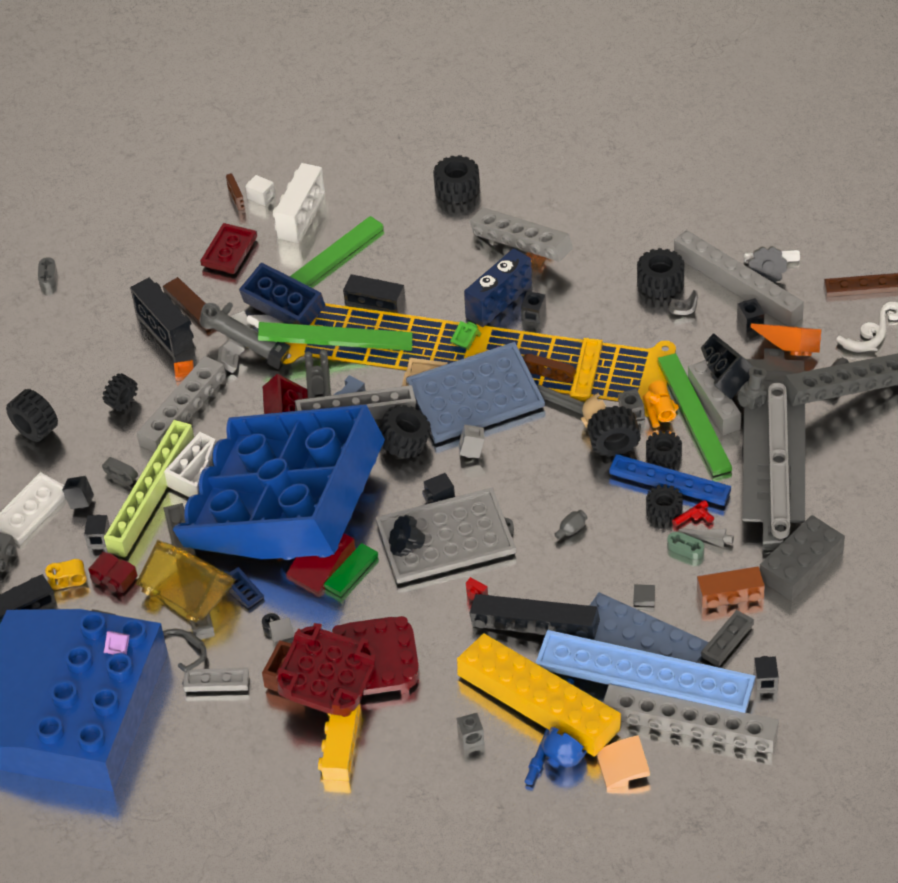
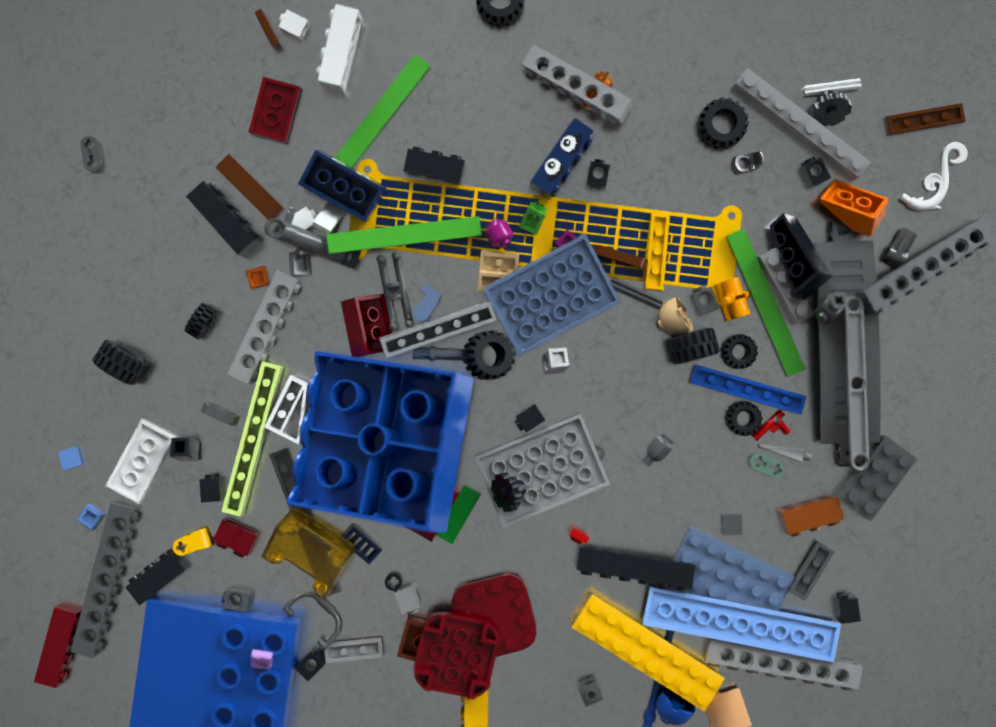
camera: 10 degrees left, 40 degrees up
none -> black brick [295,649,326,681]
none -> magenta head [485,219,513,249]

